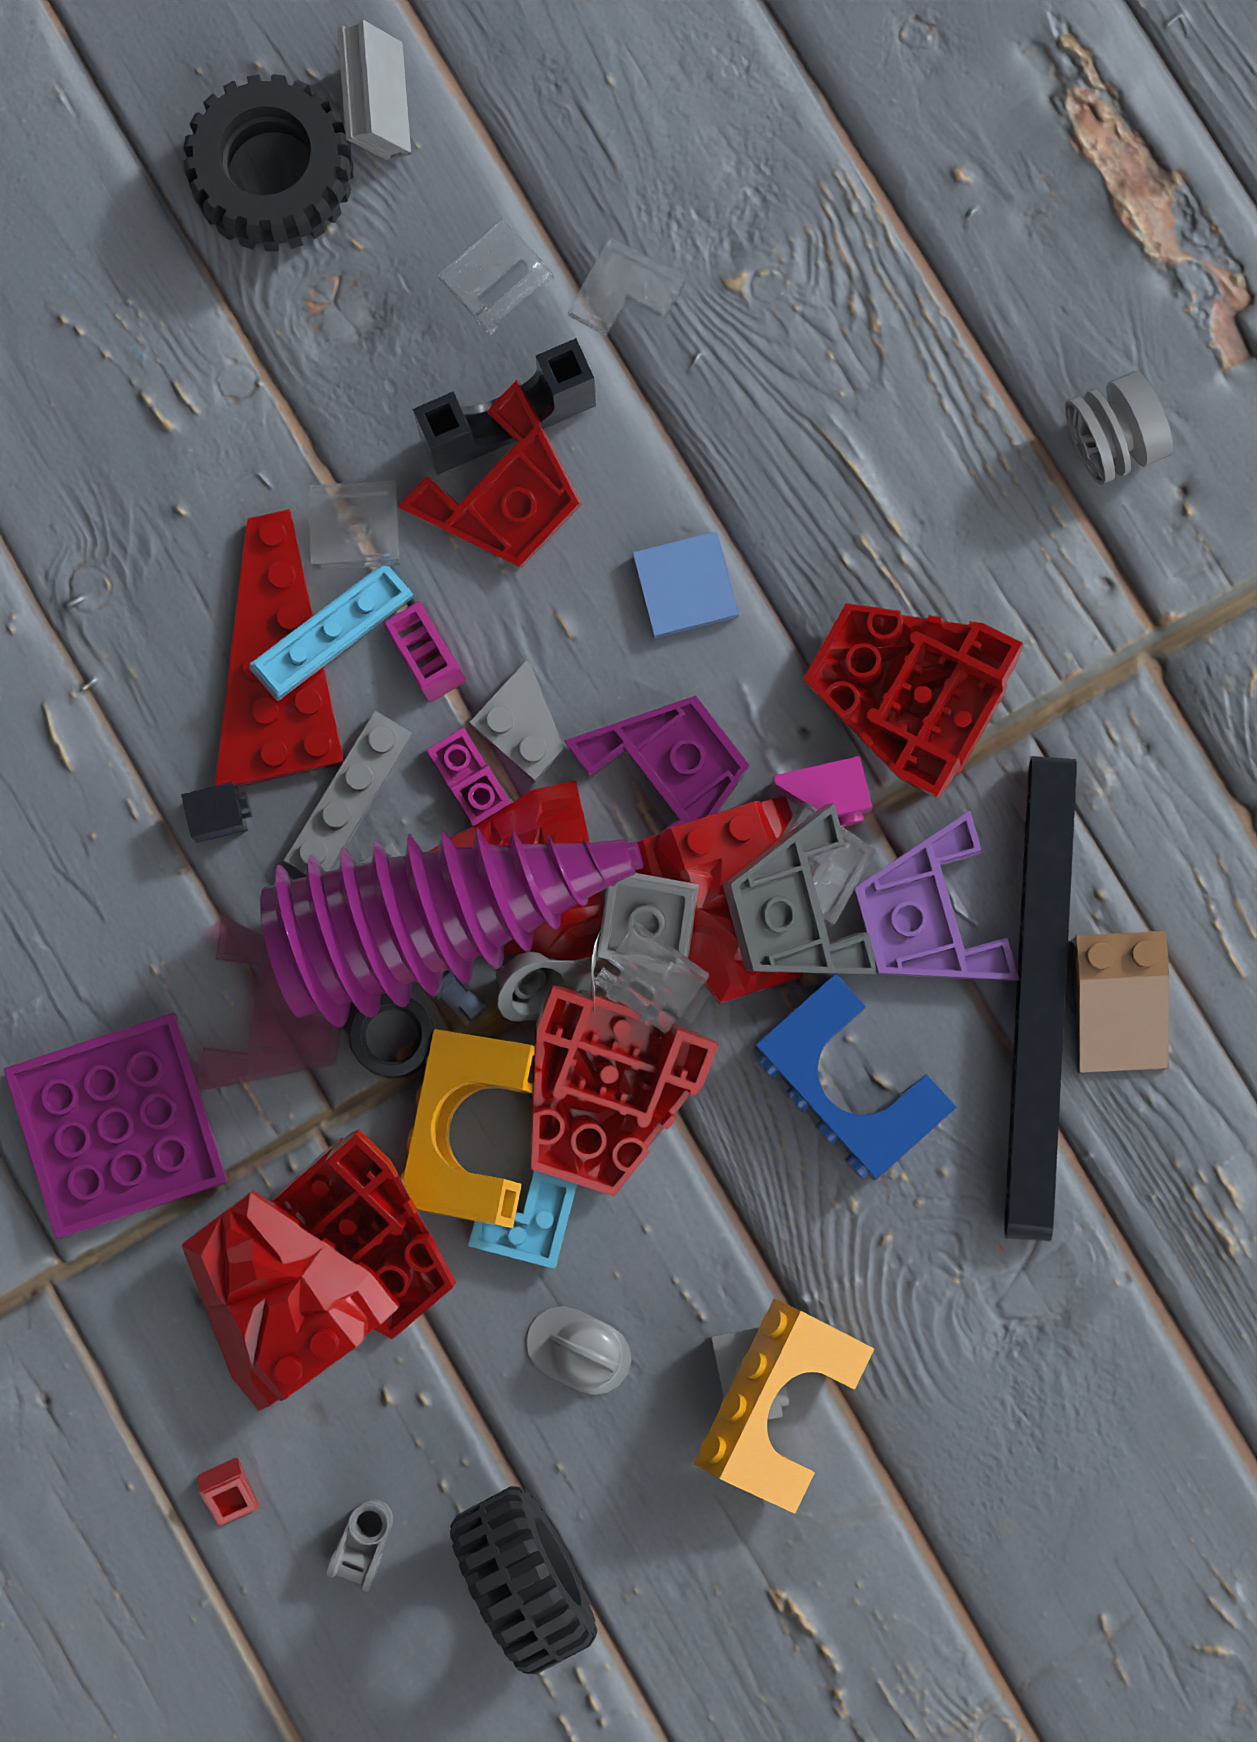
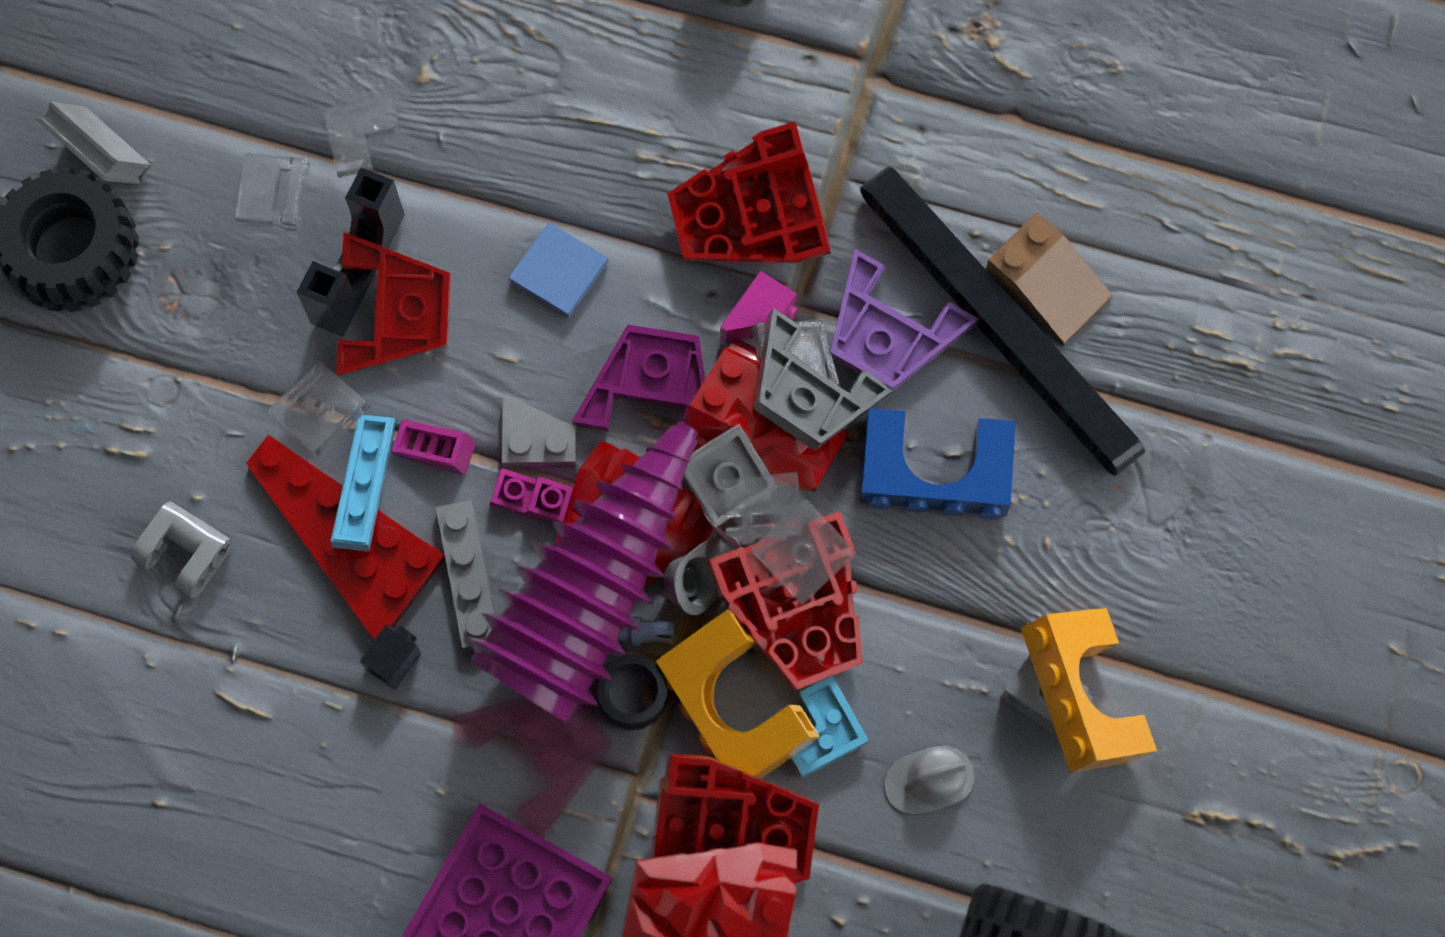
camera: 45 degrees left, 10 degrees down
none -> light grey connector [130,501,233,598]
none -> clear plate [750,498,857,605]

